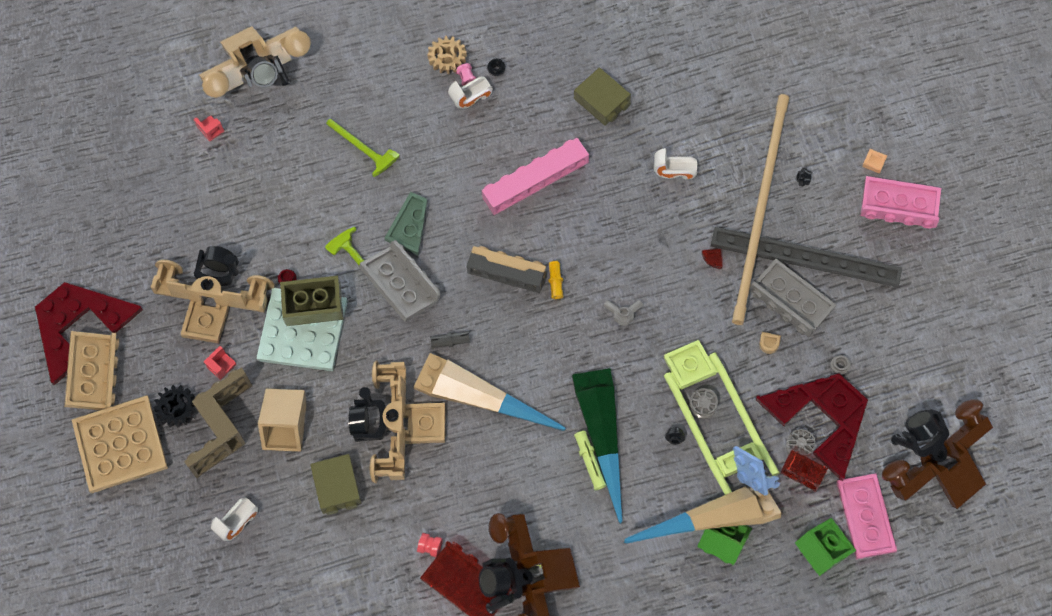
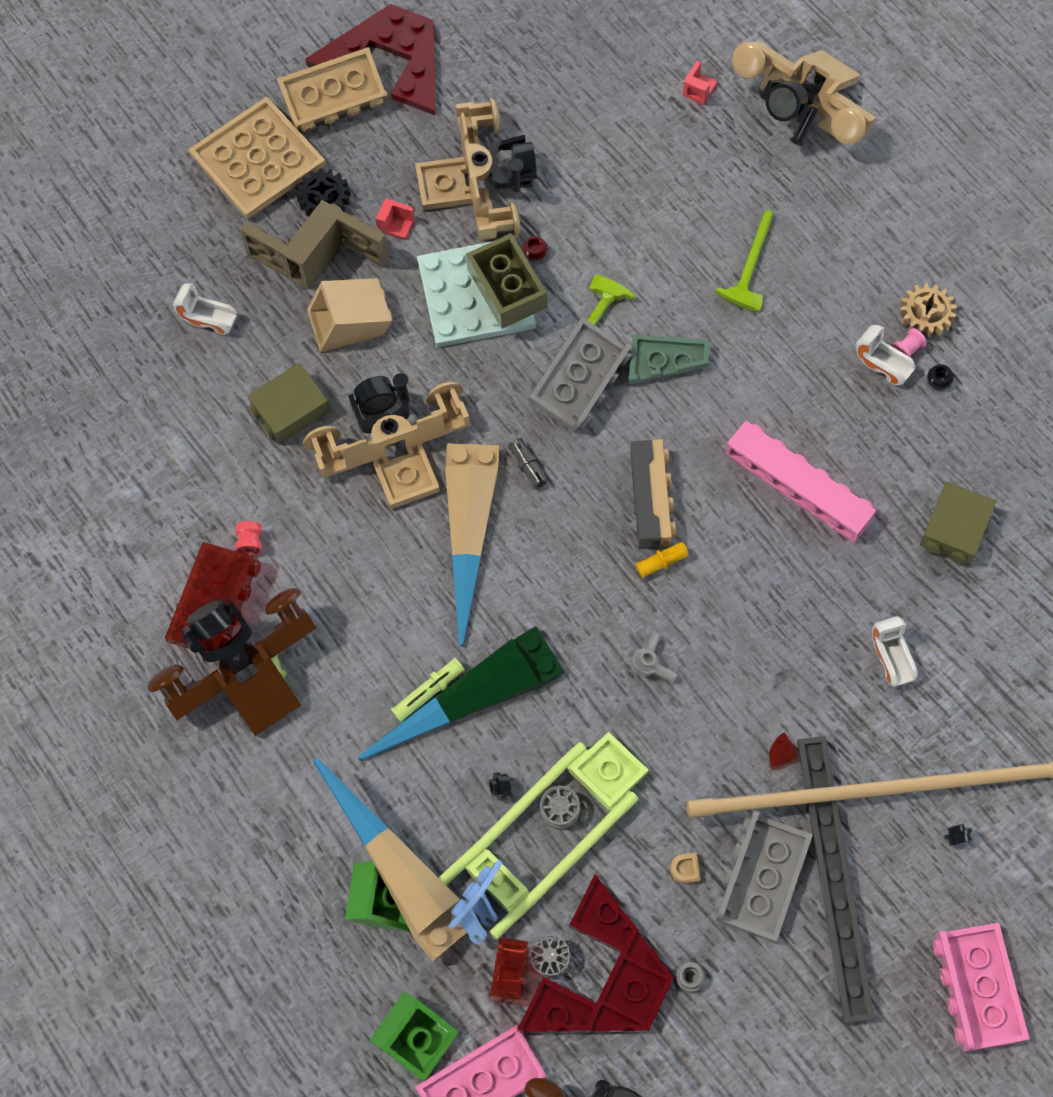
camera: 70 degrees right, 0 degrees up
light nougat tile [862,149,887,174] -> none

